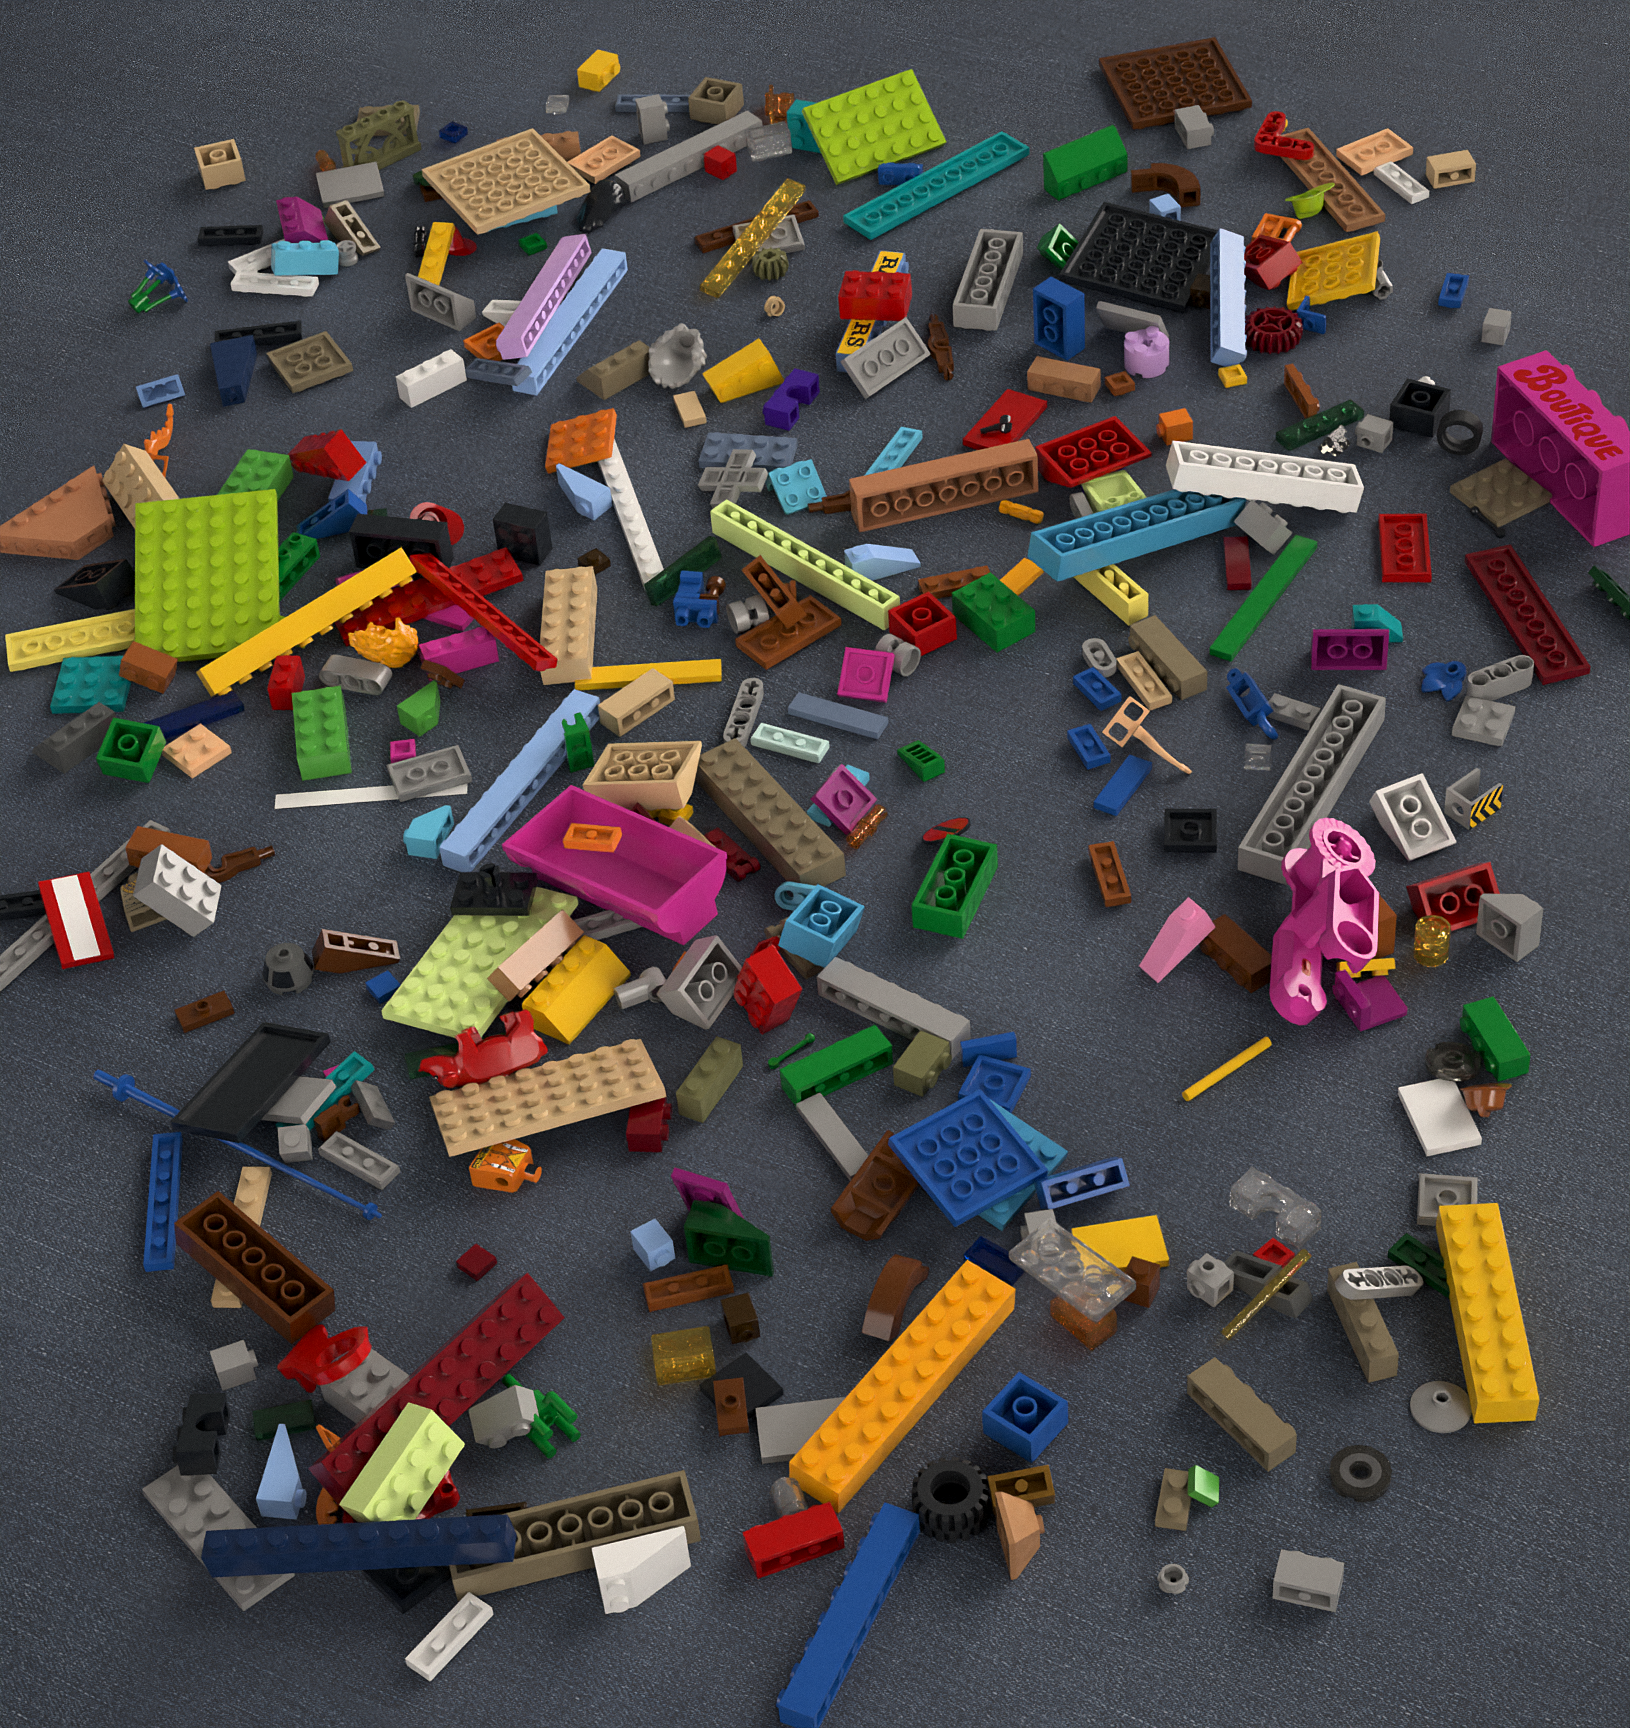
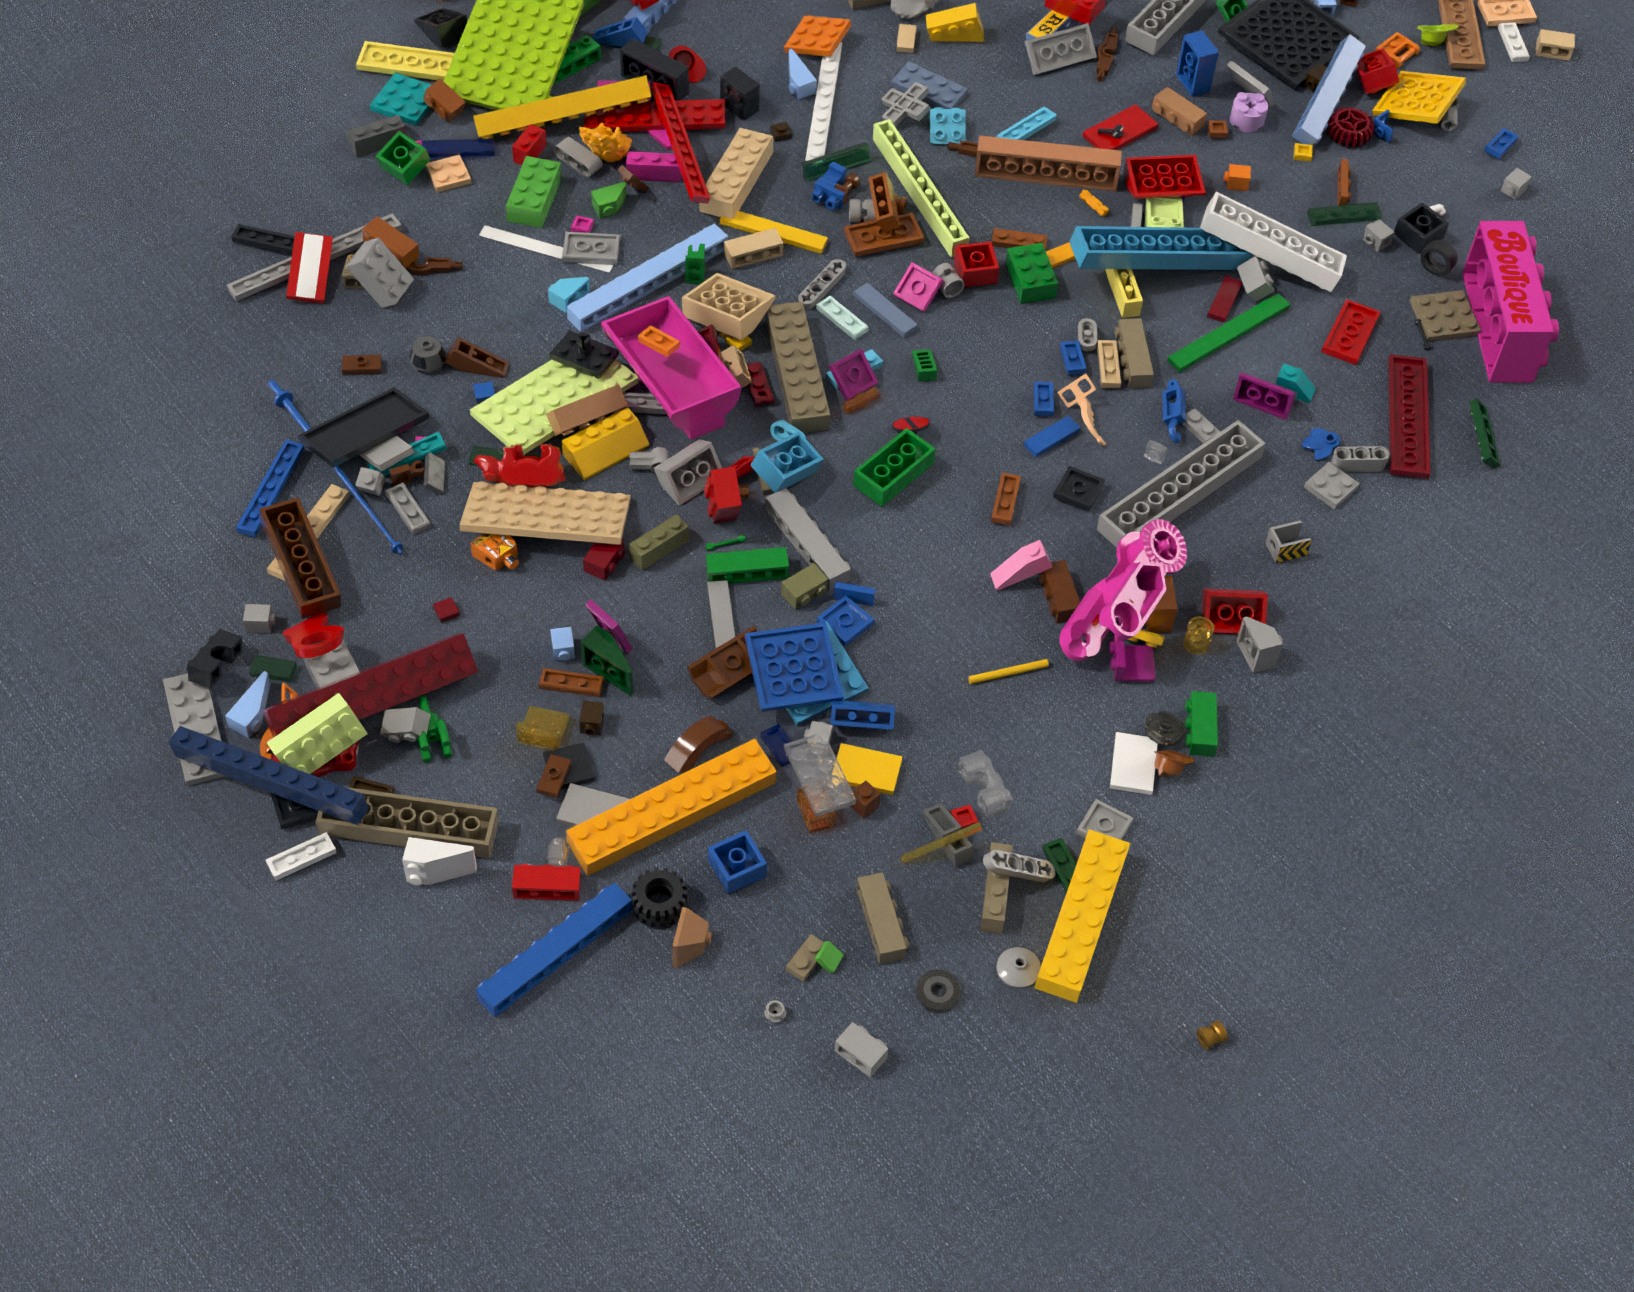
camera: 15 degrees right, 10 degrees up
dark purple arch [762,368,820,431] -> none
light blue slope [844,544,921,581] -> none
pearl gold brick [988,1465,1055,1515] -> none
light grey brick [1187,1253,1234,1307] -> none
clear smoke tile [1317,424,1350,457] -> none
white slope [1369,773,1456,862] -> none

